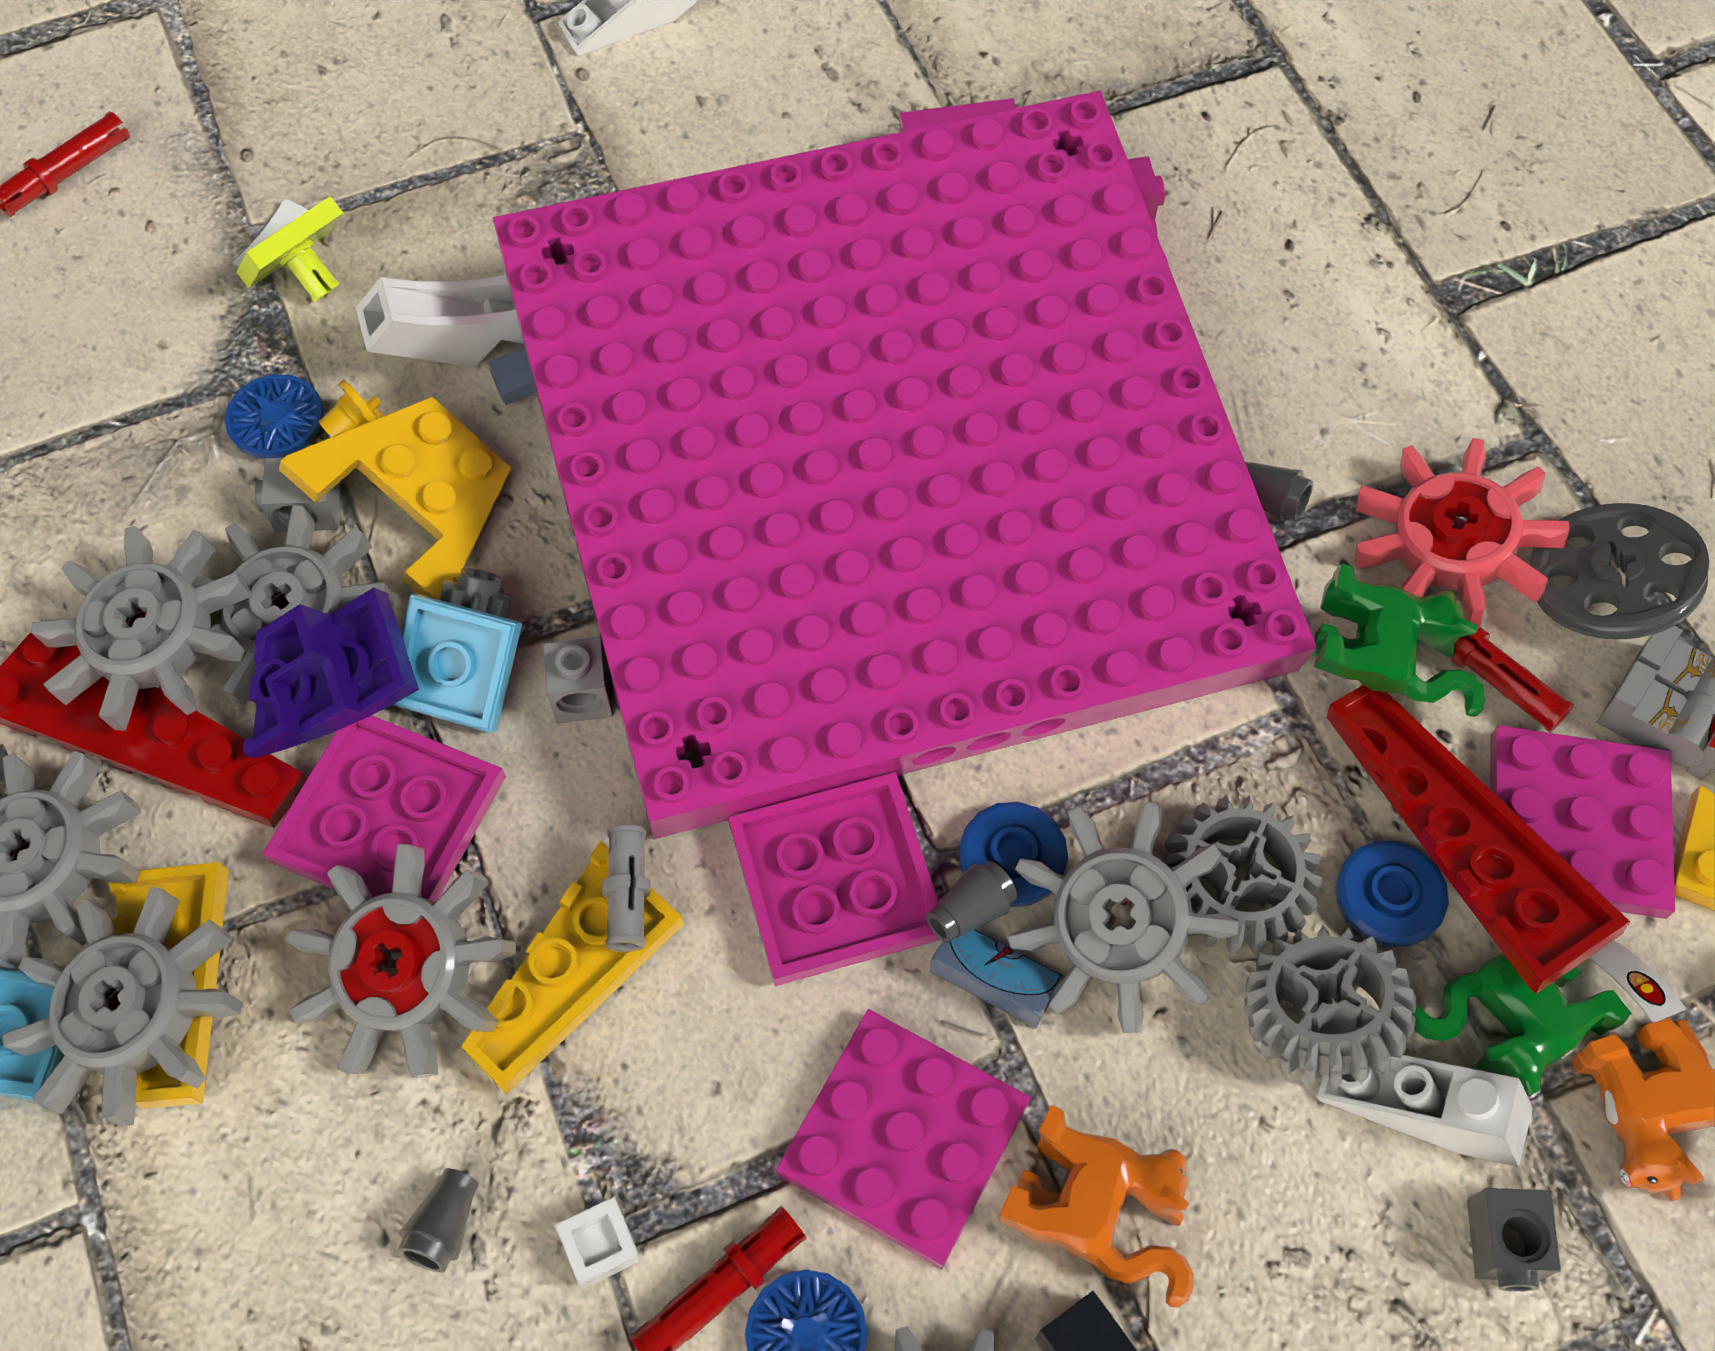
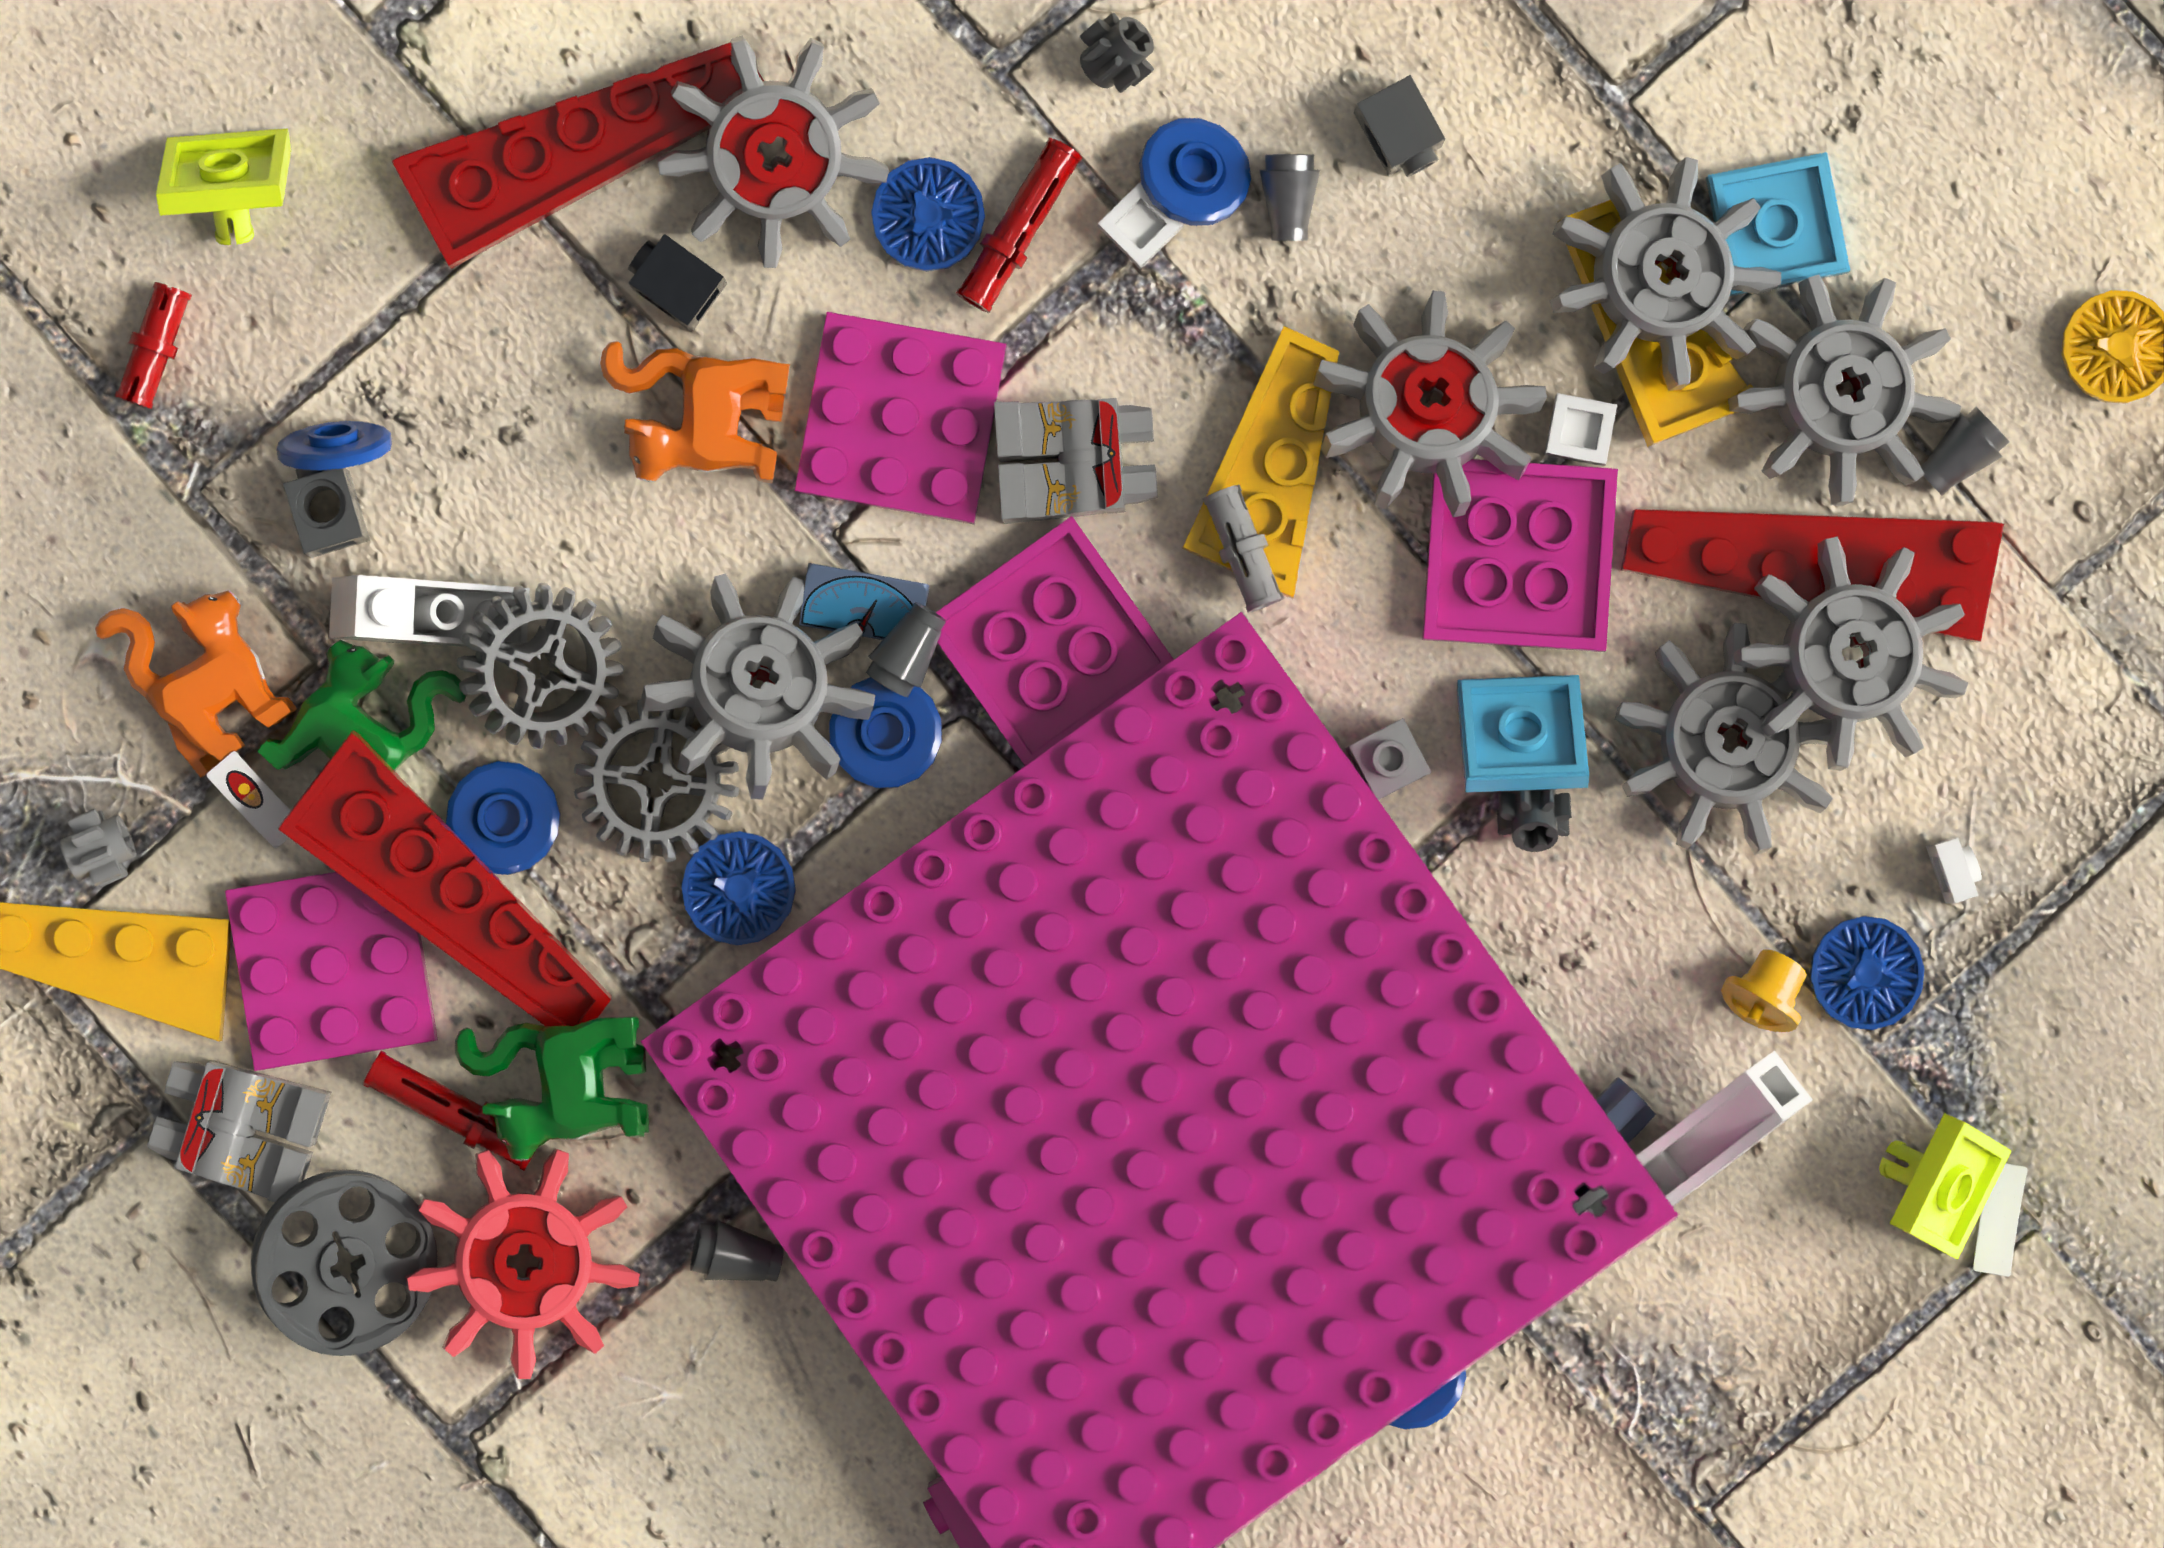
camera: 155 degrees right, 25 degrees up
dark purple slope [243,587,419,758] -> none
light grey brick [255,458,343,532] -> none
yellow wing [279,397,511,600] -> none
none -> blue wheel [277,421,392,470]
none -> blue wheel [681,831,796,946]
none -> light grey hips [994,398,1158,524]
none -> blue wheel [1139,118,1251,226]
none -> dark grey brick [1354,75,1445,177]
none -> white plate [1544,393,1617,466]
none -> white plate [1926,838,1982,904]

